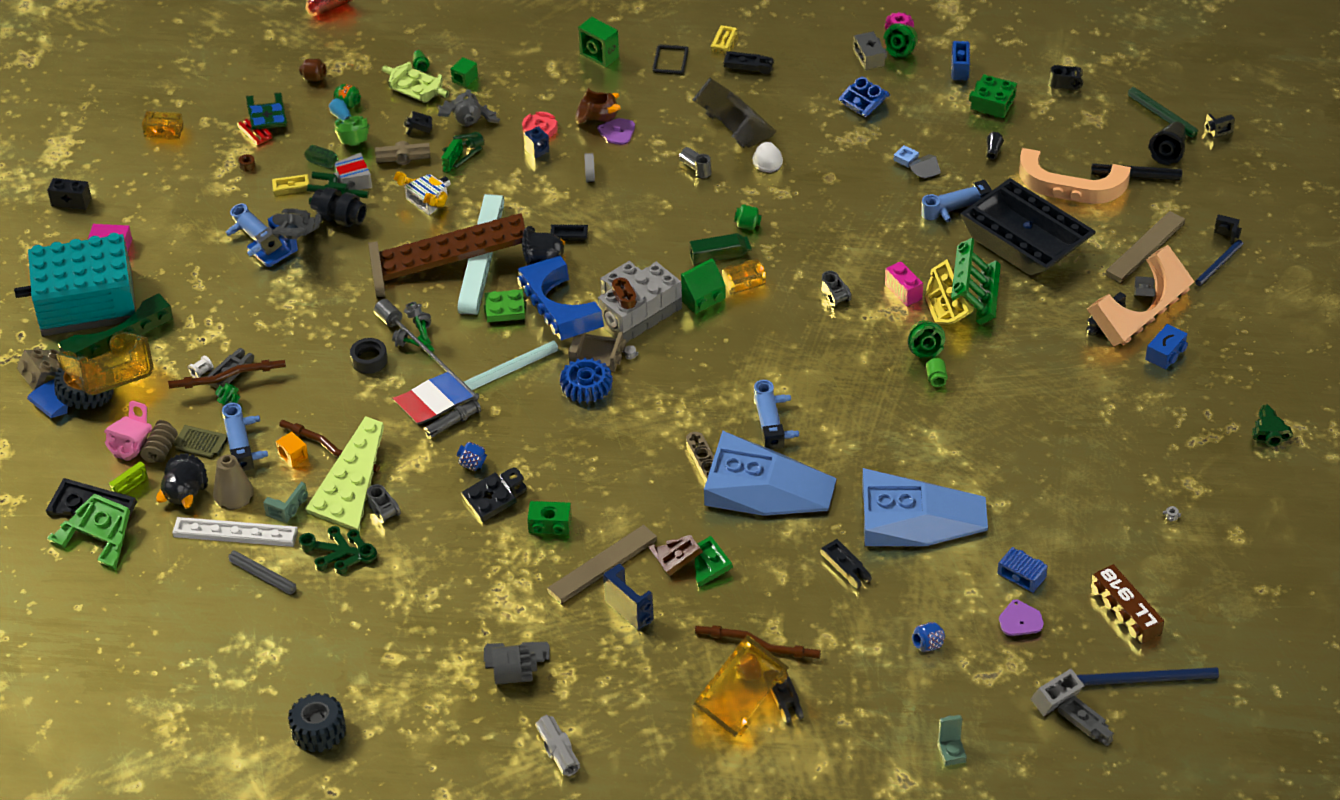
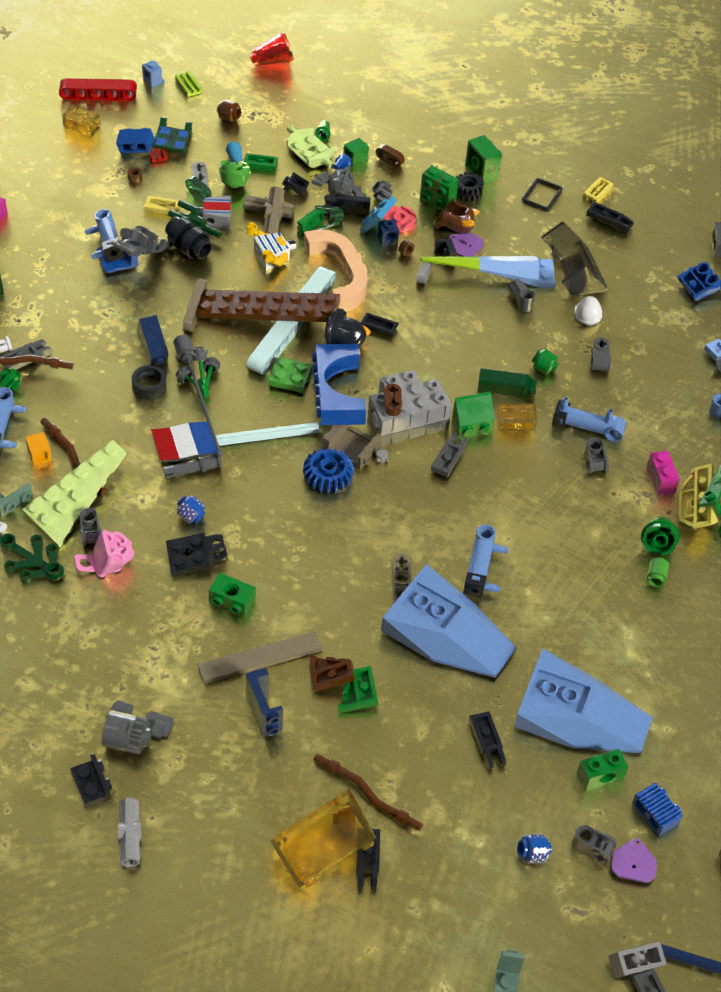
camera: 15 degrees right, 5 degrees up
green head [334,84,361,109] -> none
none -> red beam [59,78,137,101]
none -> black bracket [70,754,112,808]
none -> bright pink piece [74,530,134,577]
none -> blue brick [116,128,154,154]
none -> dark blue slope [137,315,169,365]
none -> medium blue brick [142,60,165,88]
none -> lime tile [175,71,202,97]
none -> light grey beam [191,162,208,188]
none -> green tile [244,153,278,172]
none -> dark tan piece [263,186,285,234]
none -> light nougat arch [304,230,368,312]
none -> black hinge [324,194,371,214]
none -> blue plate [333,154,351,170]
none -> dark azure plate [359,196,397,234]
none -> dark grey gear [372,180,393,201]
none -> reddish brown beam [376,144,405,168]
none -> reddish brown axle [398,239,415,256]
none -> green brick [420,165,459,210]
none -> light blue plate [420,256,555,288]
none -> dark grey hinge [431,434,468,477]
none -> black bracket [434,238,456,257]
none -> black tyre [456,172,484,201]
none -> medium blue piece [552,397,626,442]
none -> dark grey piece [572,825,617,864]
none -> green brick [577,749,629,791]
none -> dark grey piece [591,337,611,371]

